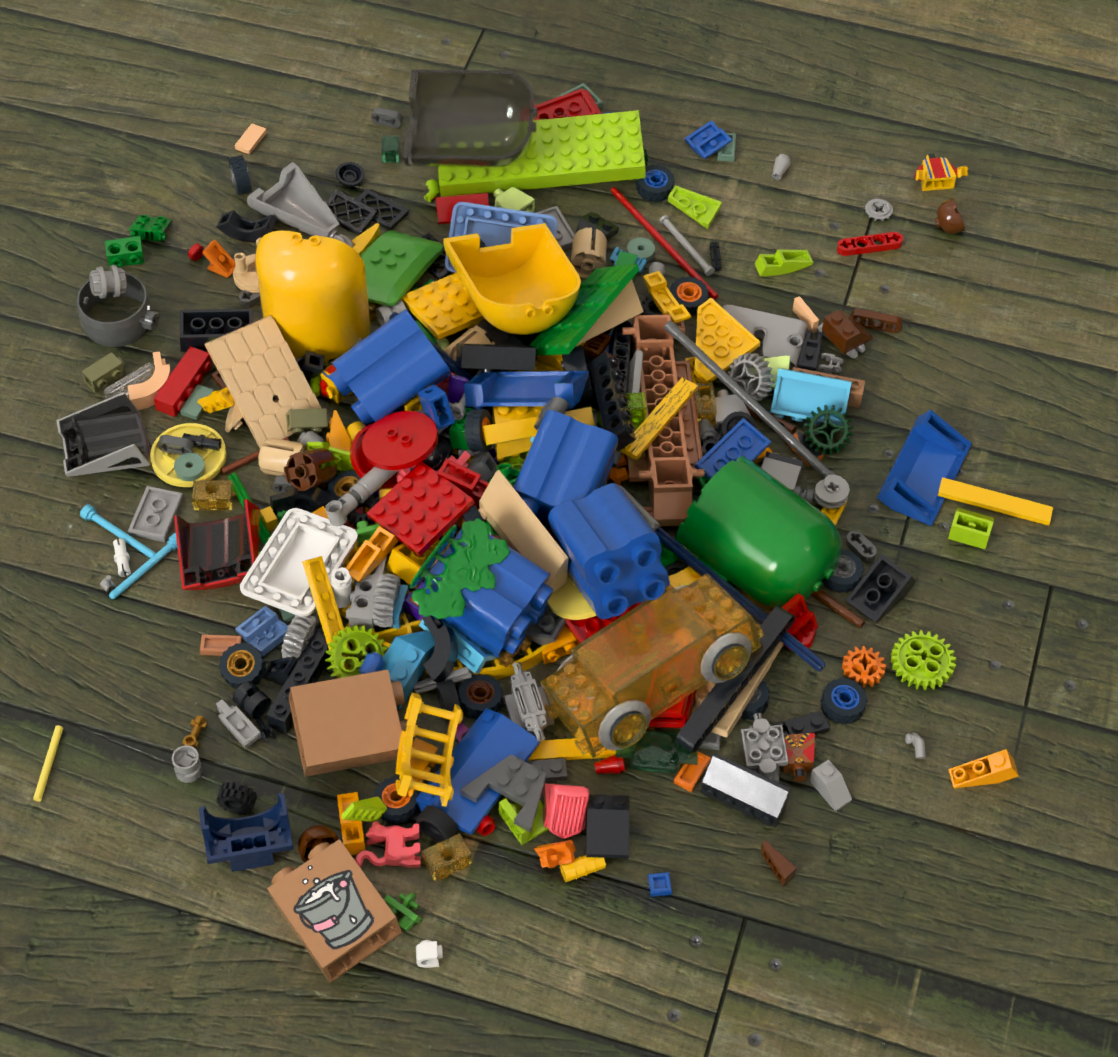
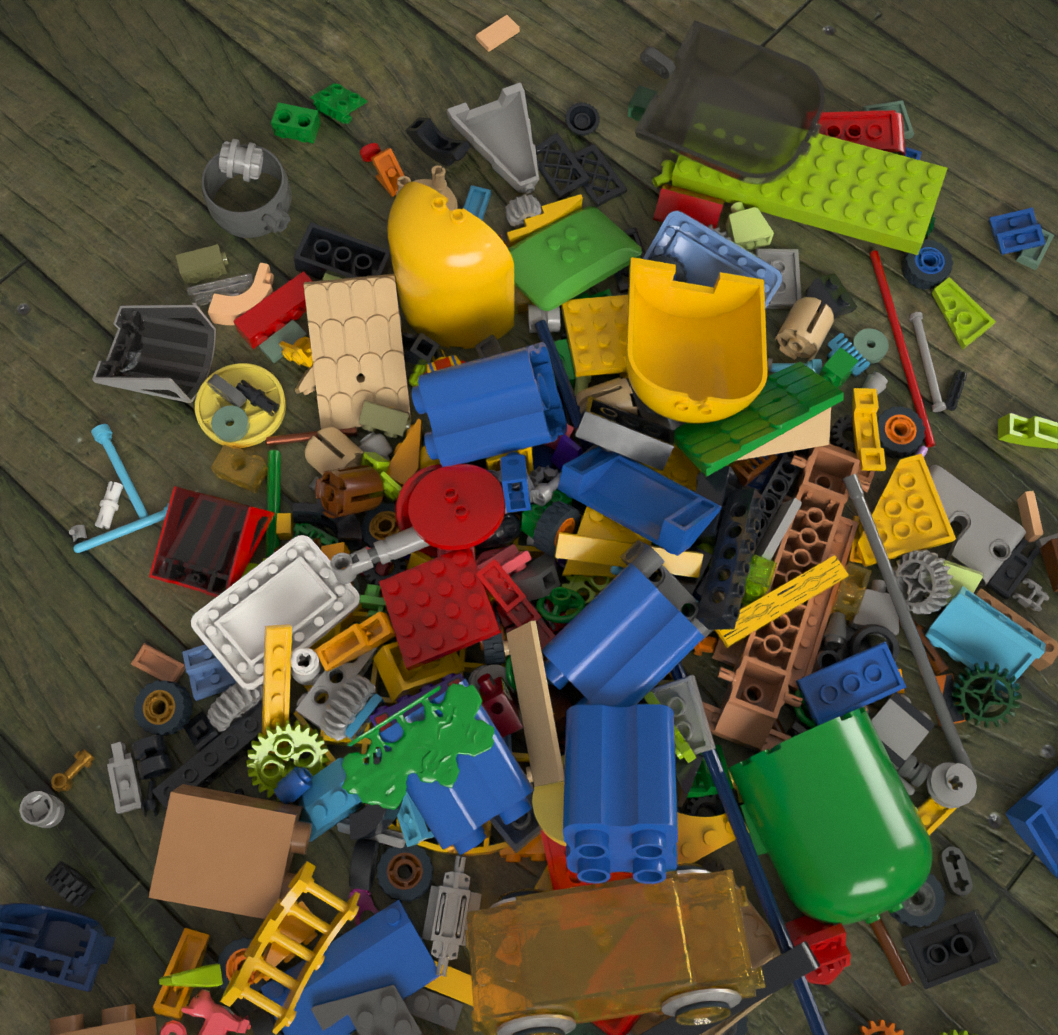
camera: 25 degrees right, 15 degrees up
light grey tile [128,486,184,543] -> none
black wheel [228,155,252,195] -> none
reddish brown cylinder [298,825,339,862] -> none

